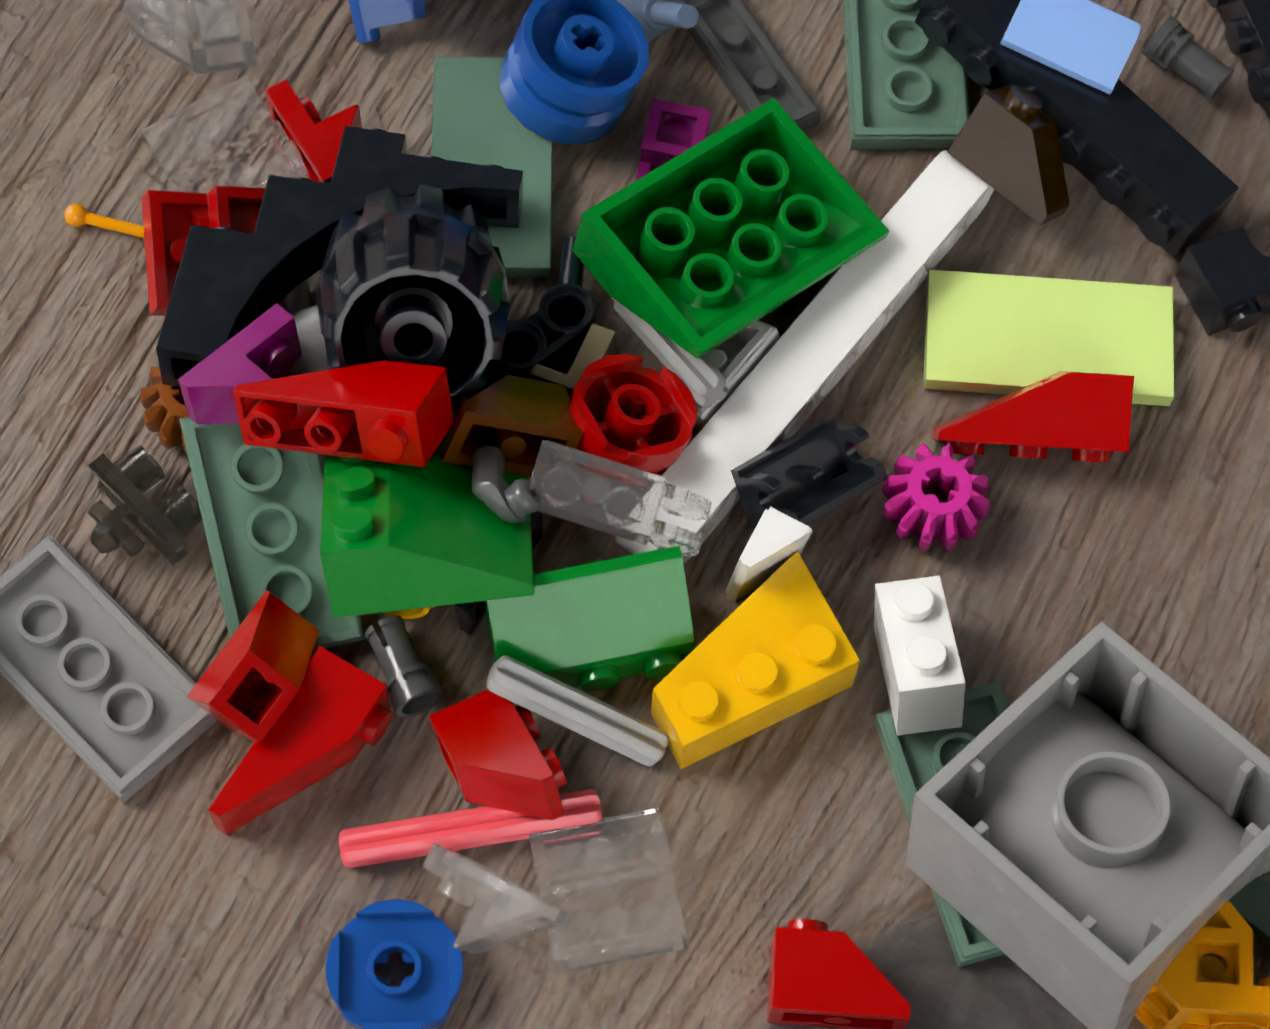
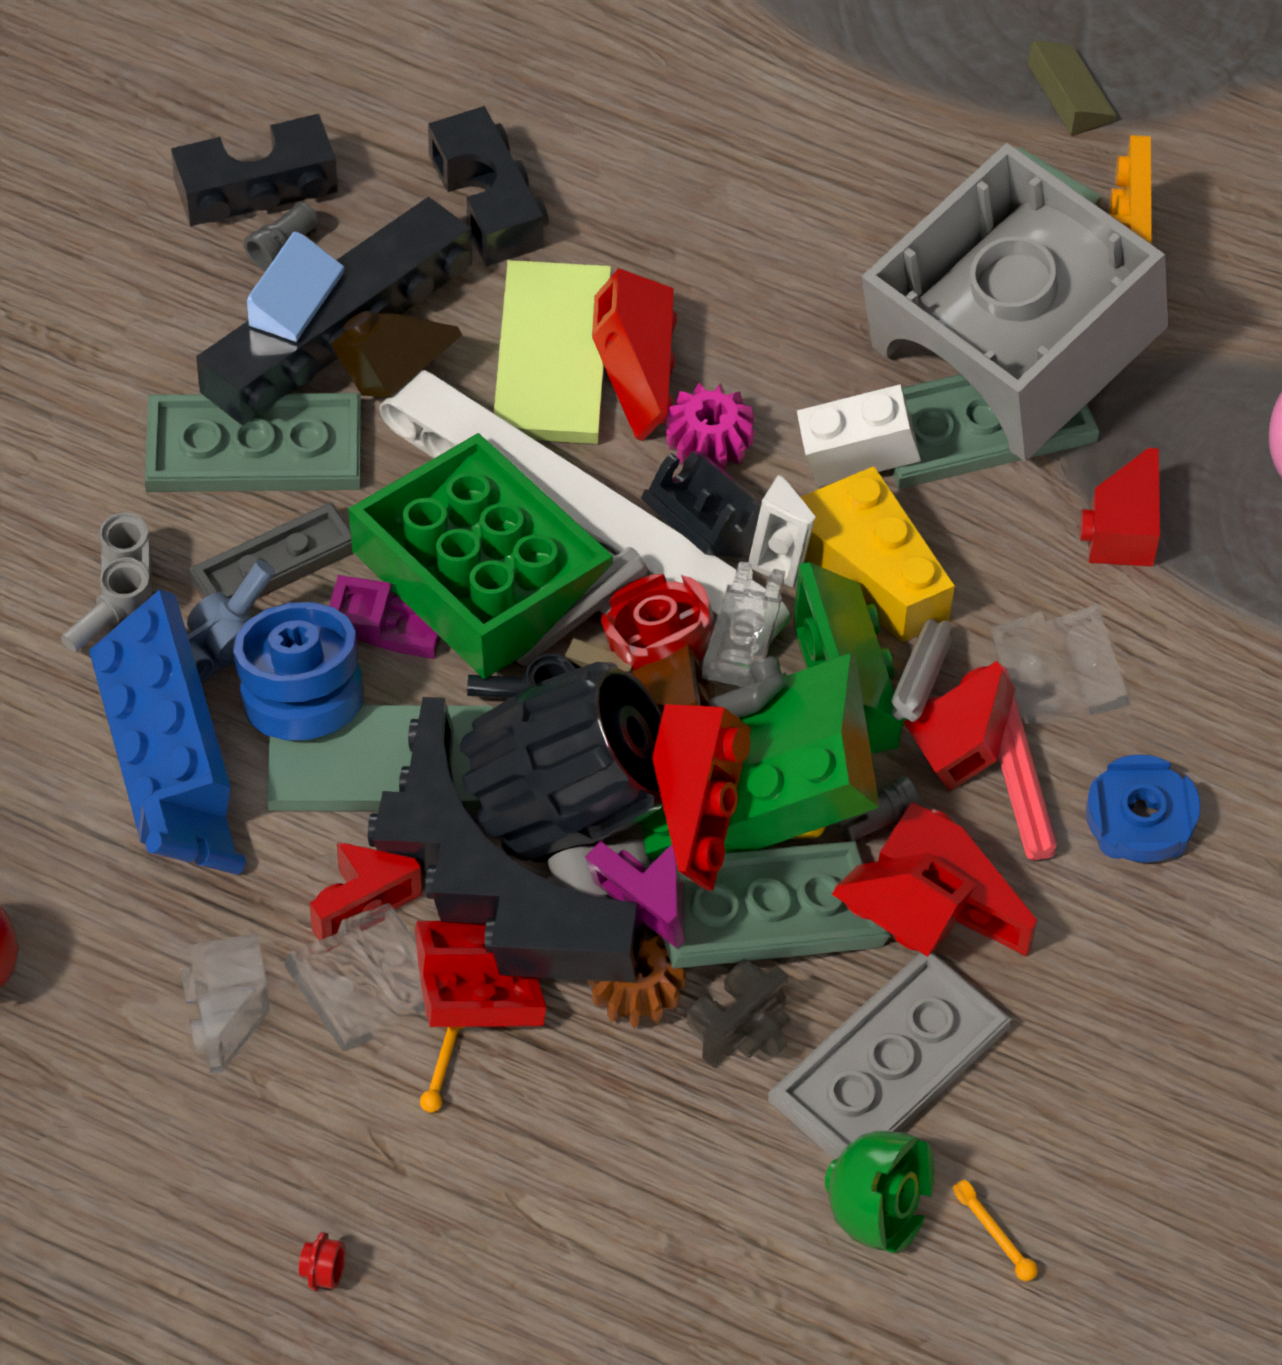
camera: 90 degrees left, 10 degrees down
clear slope [422,843,568,954] -> none

